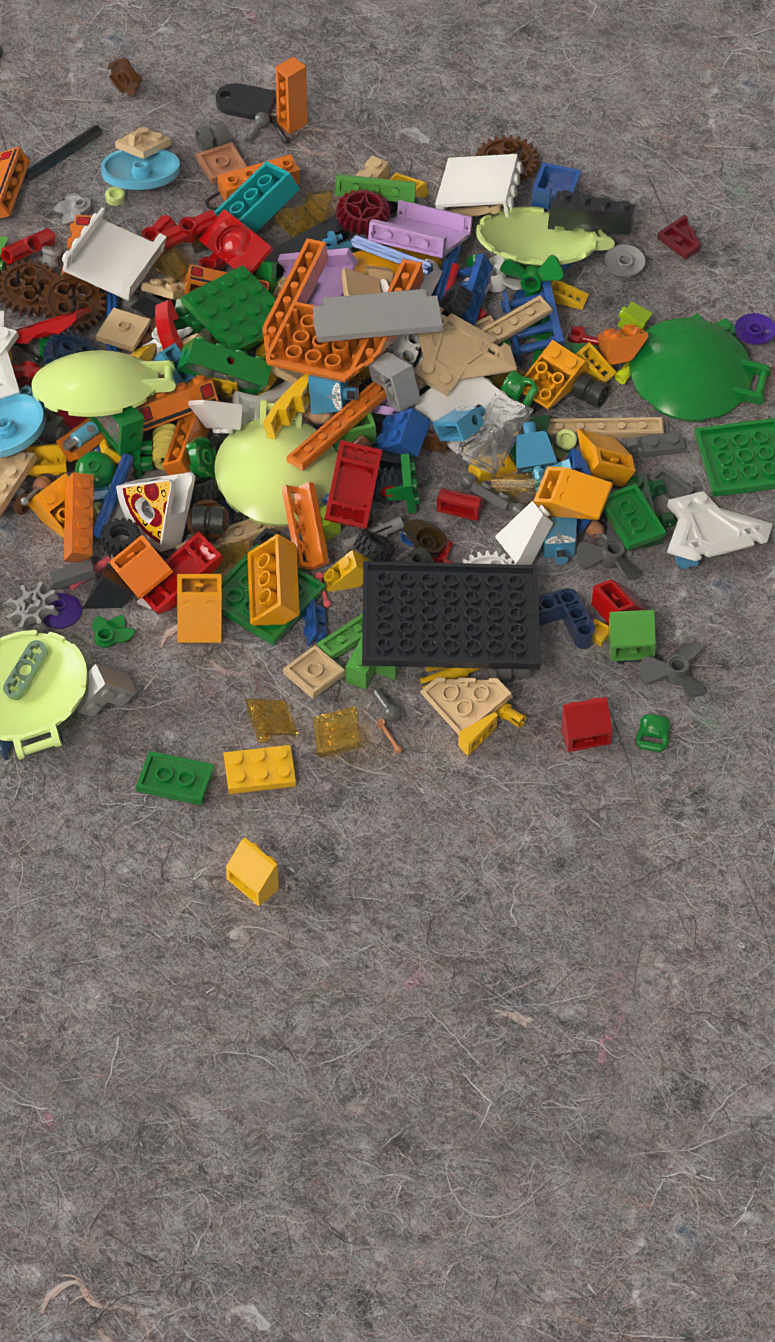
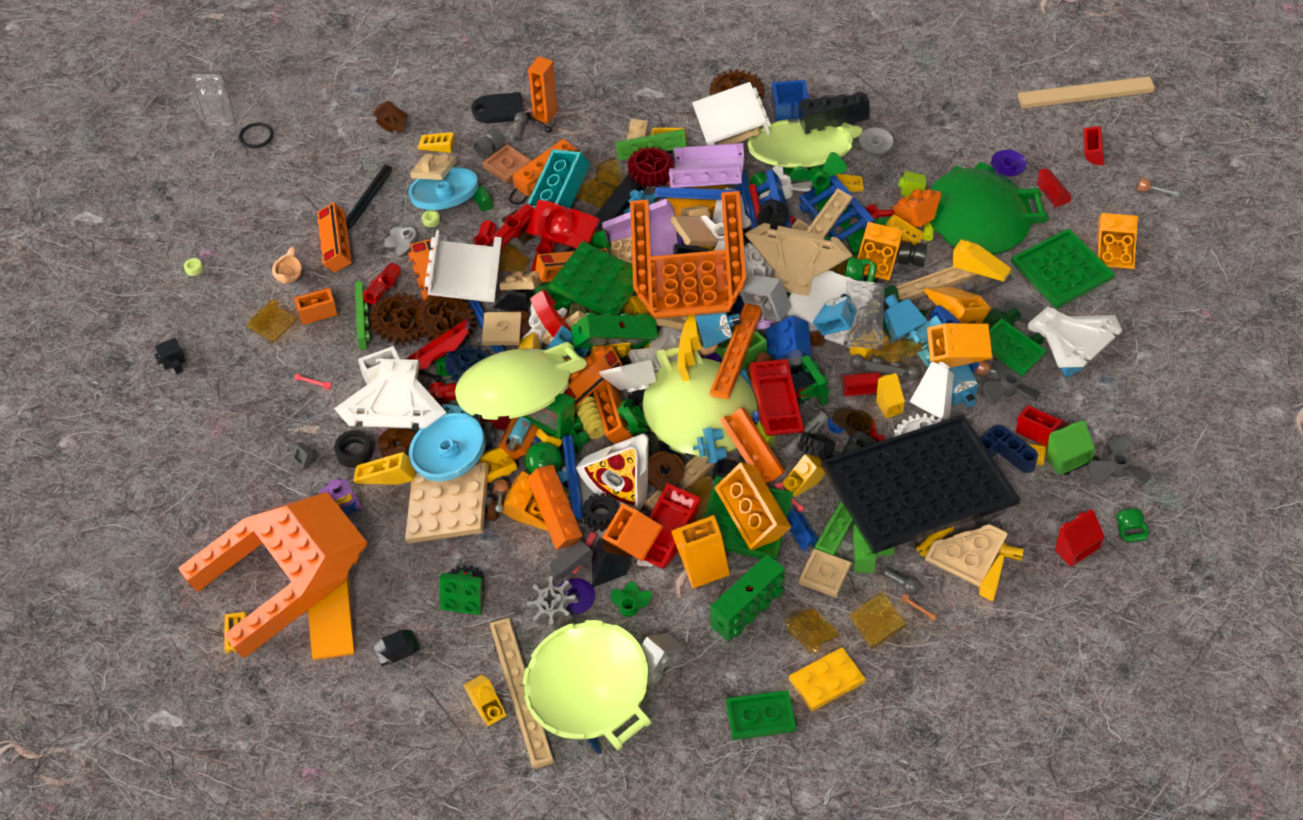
camera: 20 degrees left, 0 degrees up
sand green beam [3,640,48,700] -> none
light grey wheel [39,246,62,268] -> none
pearl dark grey wheel [192,505,224,534] -> none
yellow slope [226,838,279,906] -> none
light grey slope [313,289,443,342] -> none
yellowish green tile [556,429,577,451] -> none
dark red wing [657,214,700,260] -> none
none -> yellow slope [418,132,455,153]
none -> green brick [472,186,493,211]
none -> dark azure hips [693,427,727,464]
none -> green brick [710,554,785,642]
none -> yellow slope [876,373,905,419]
none -> yellow slope [953,240,1011,282]

